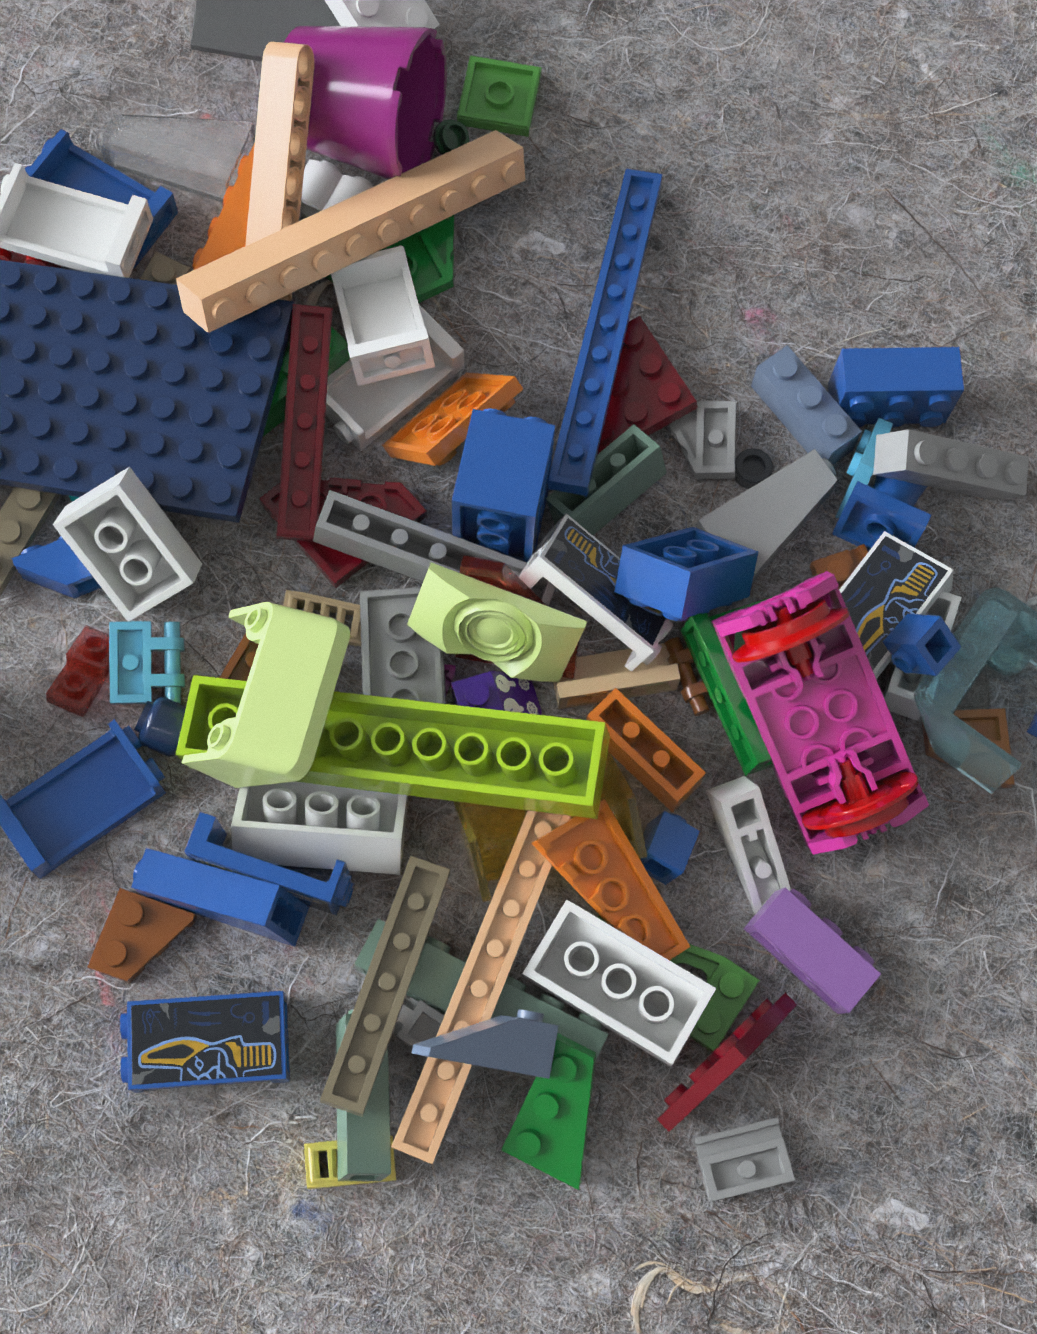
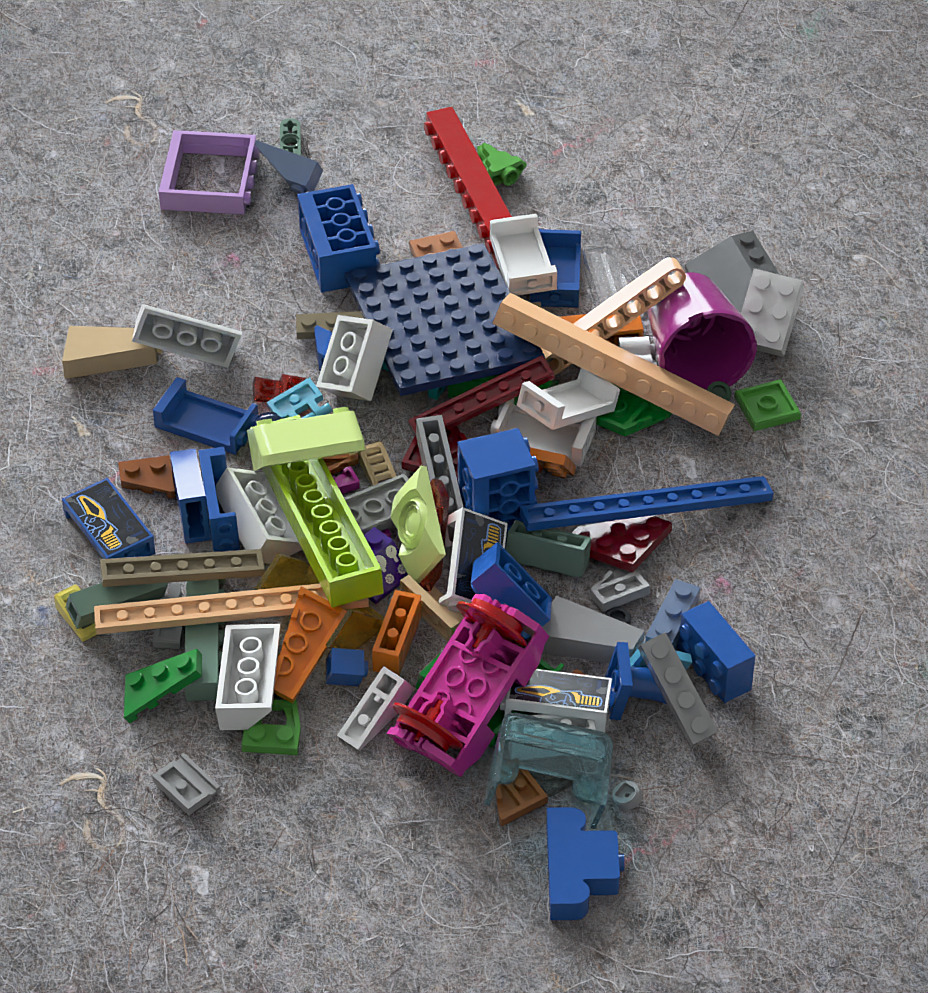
camera: 65 degrees right, 25 degrees down
sand blue slope [412,1009,559,1079] -> none
dark red plate [657,992,797,1132] -> none
medium lavender brick [743,887,881,1014] -> none
blue brick [882,613,961,676] -> none

